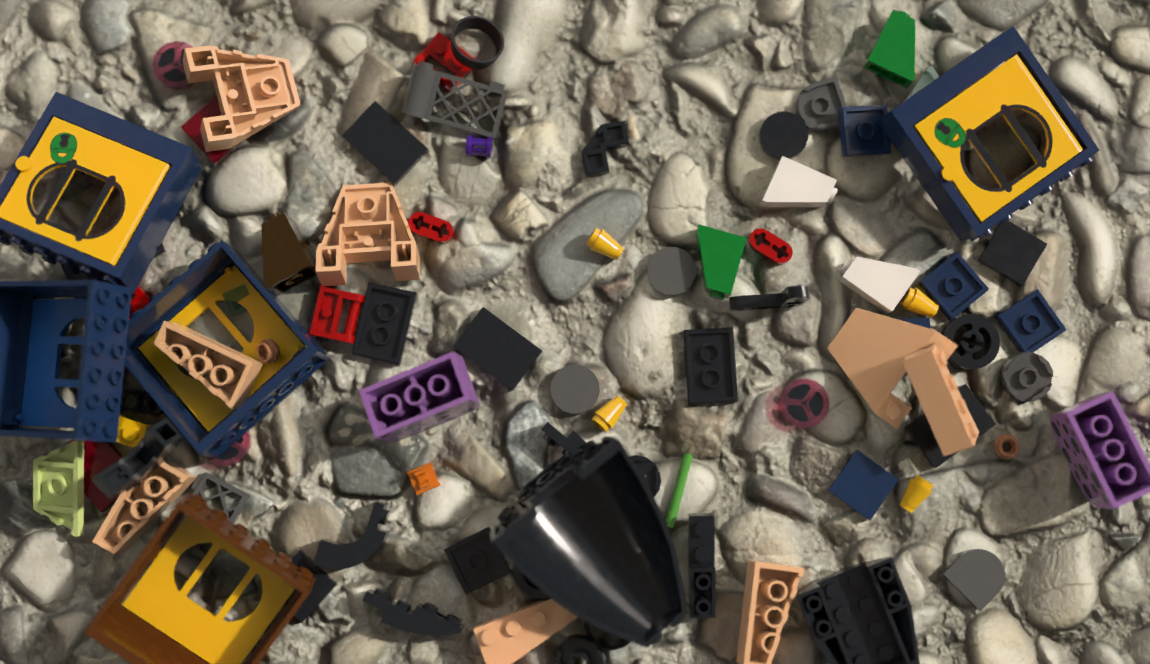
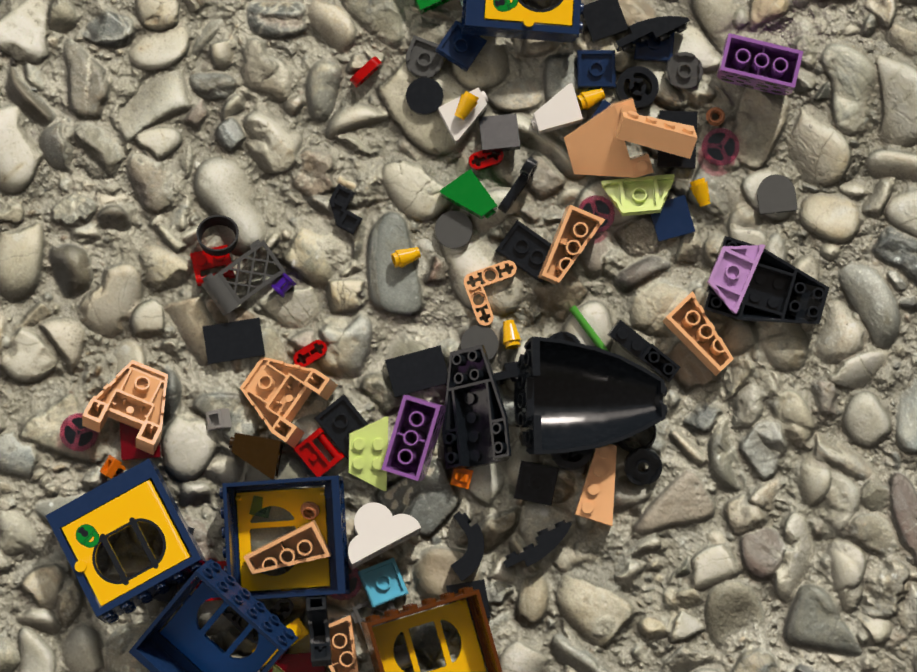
camera: 60 degrees left, 0 degrees up
none -> orange tile [99,455,126,479]
none -> light grey slope [205,408,232,431]
none -> yellowish green wing [348,416,389,491]
none -> white brick [348,502,421,569]
none -> red beam [350,56,382,88]
none -> medium azure tile [358,558,408,608]
none -> black wedge [442,345,512,469]
none -> yellow cone [454,91,479,120]
none -> light nougat beam [464,260,517,326]
none -> tile [479,113,520,153]
none -> light nougat wedge [538,205,605,285]
none -> yellowish green wing [601,174,675,216]
none -> black slope [614,16,690,52]
none -> clear pink tile [701,128,739,166]
none -> lavender wing [707,244,765,314]

